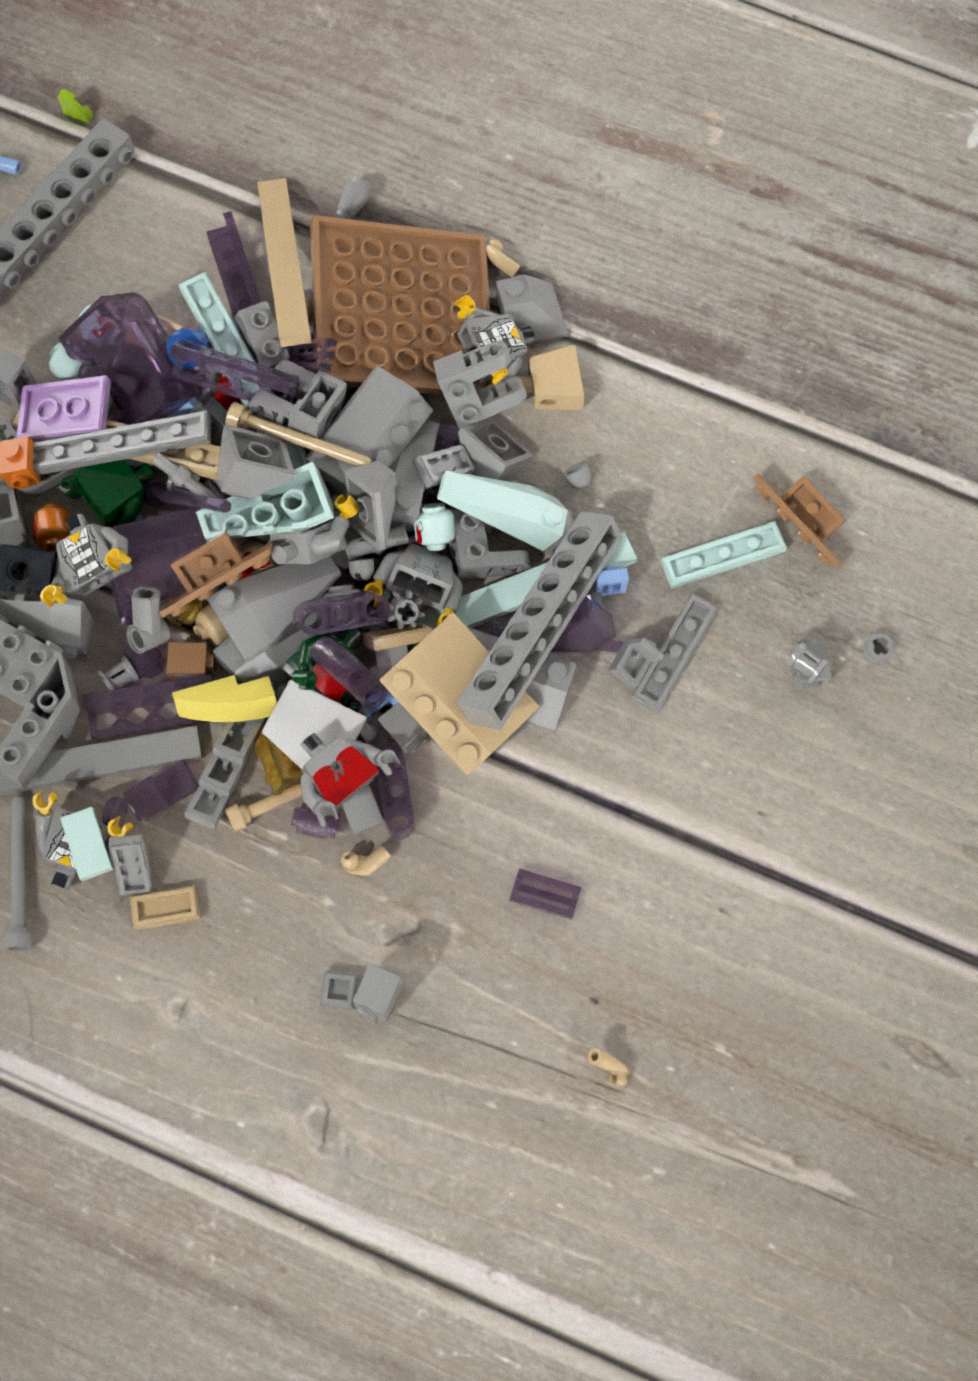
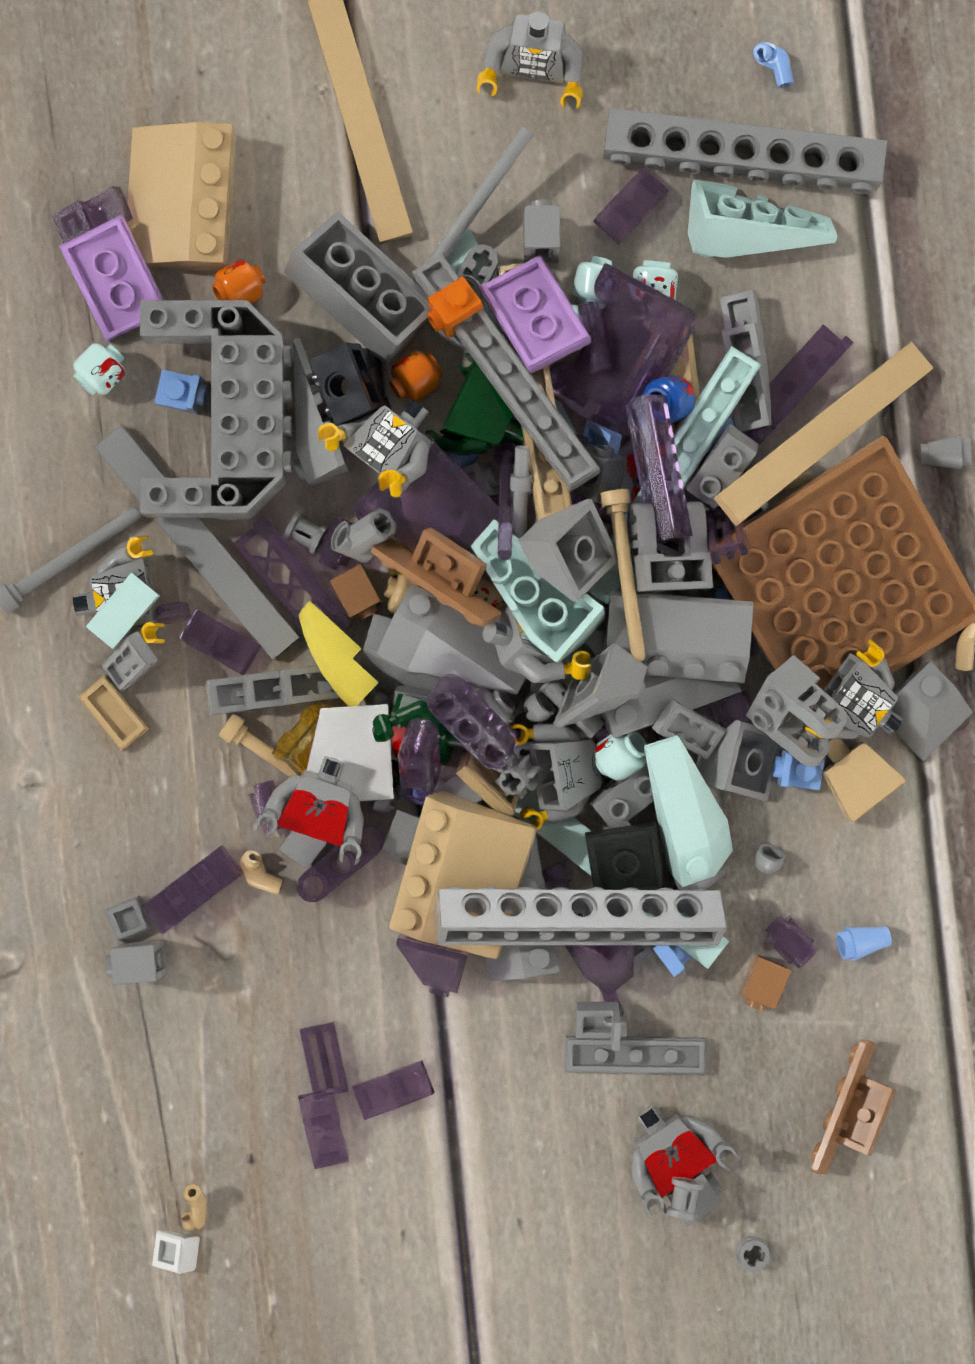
camera: 65 degrees right, 15 degrees up
lime tile [57,89,93,123] -> none
light aqua tile [660,521,787,589] -> none
none -> clear purple beam [142,845,244,934]
none -> white slope [152,1230,200,1274]
none -> clear purple slope [298,1088,349,1169]
none -> clear purple slope [352,1060,435,1120]
none -> clear purple slope [396,933,468,997]
none -> pearl dark grey tile [585,822,665,890]
none -> clear purple slope [593,167,669,245]
none -> torso [632,1105,741,1220]
none -> light aqua wedge [688,180,838,258]
none -> light grey slope [720,289,772,432]
none -> medium nougat brick [739,954,792,1012]
none -> clear purple brick [765,916,818,968]
none -> light blue bracket [772,749,825,790]
none -> light blue cone [836,926,892,962]

